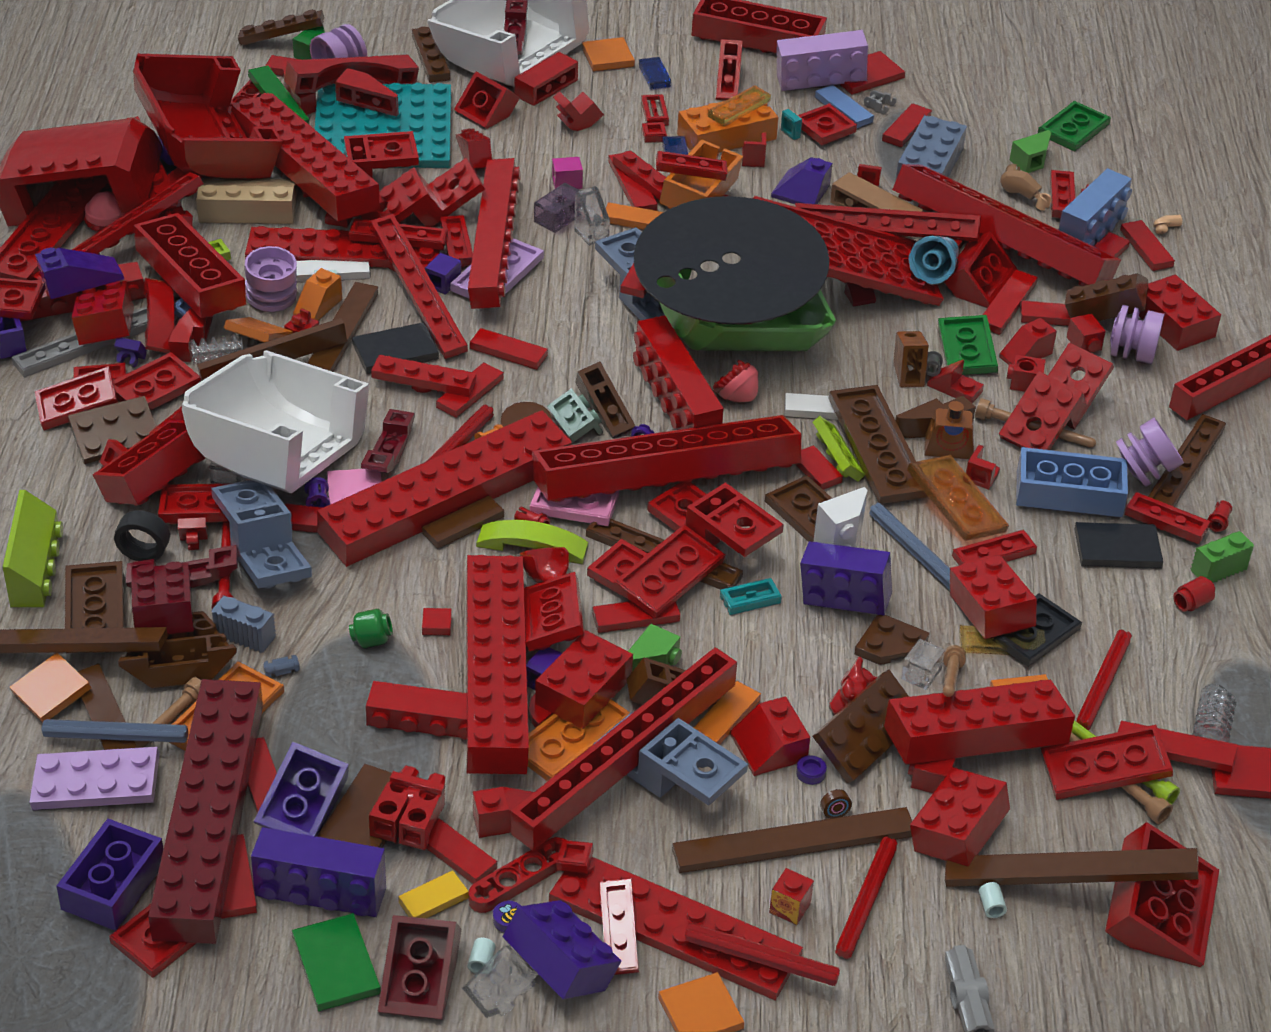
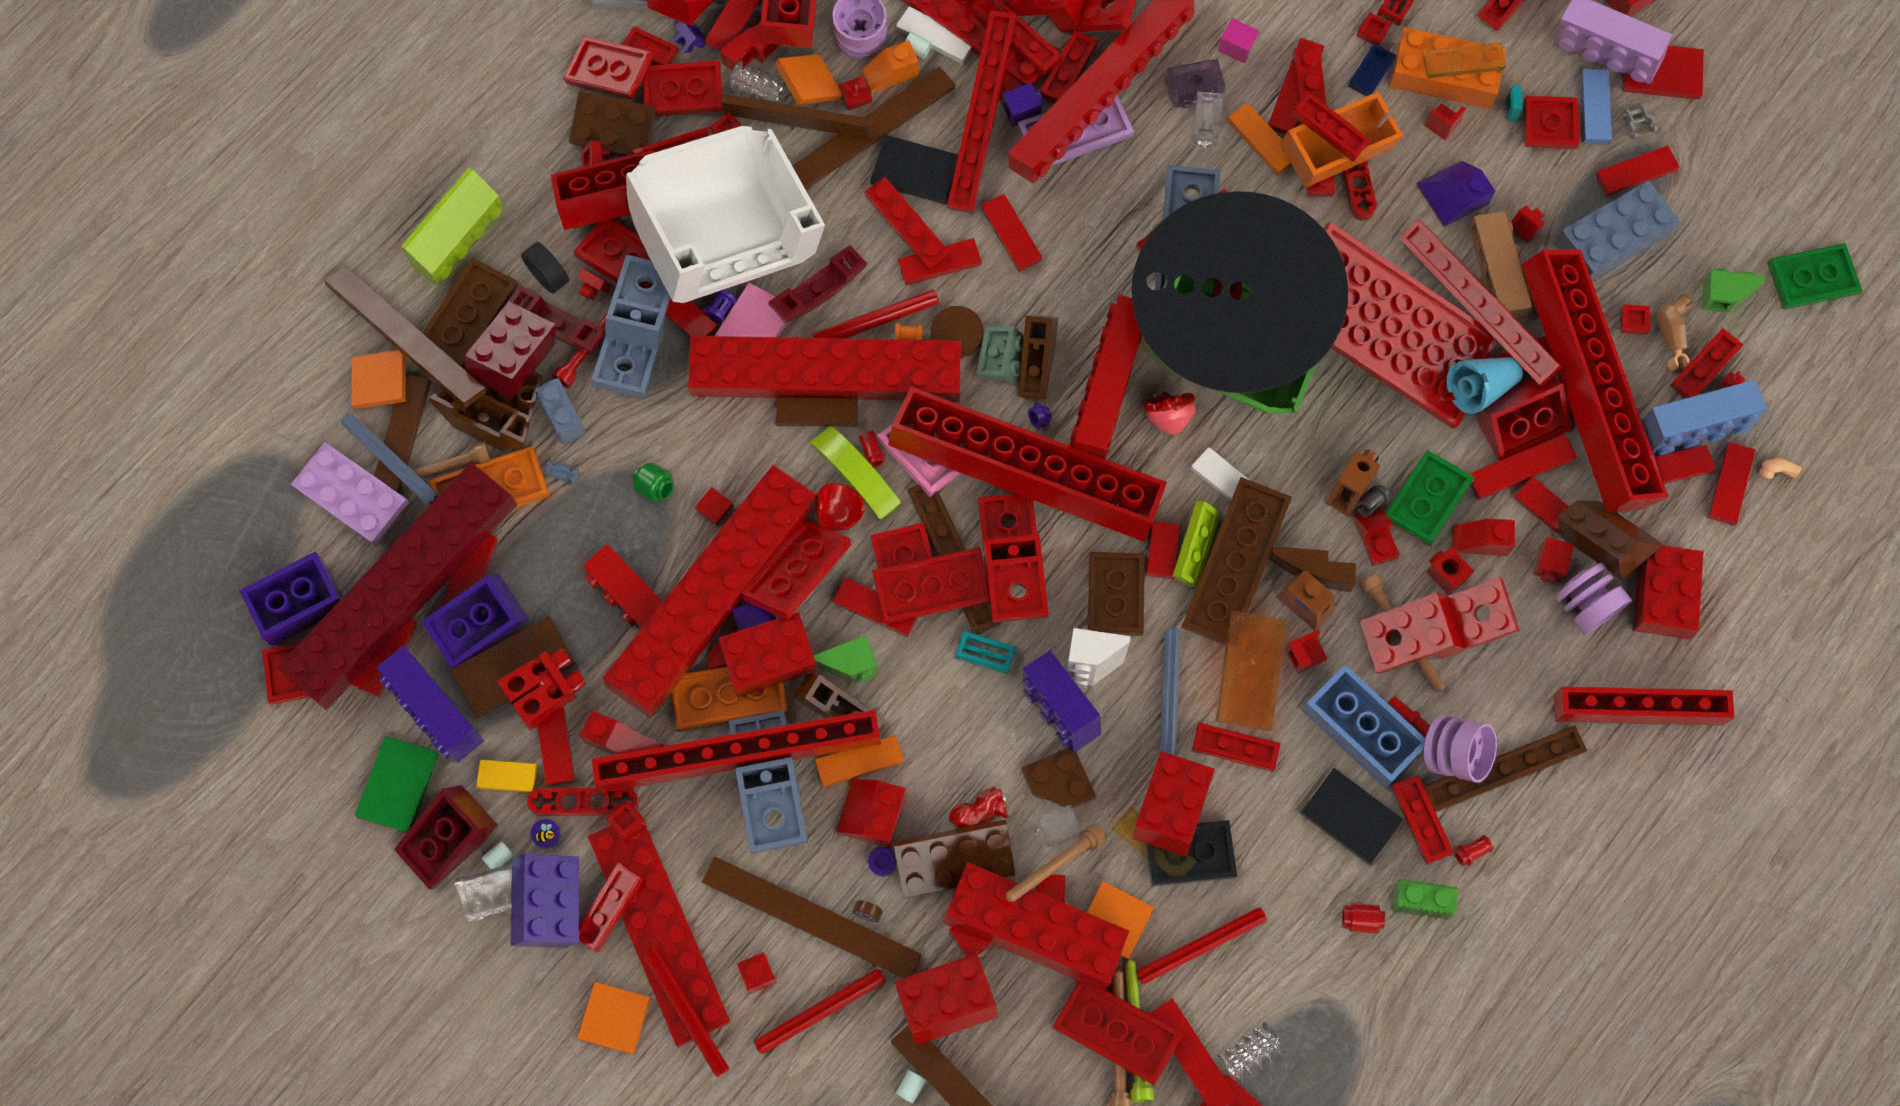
camera: 40 degrees right, 30 degrees up
none -> red plate [1620,304,1650,335]

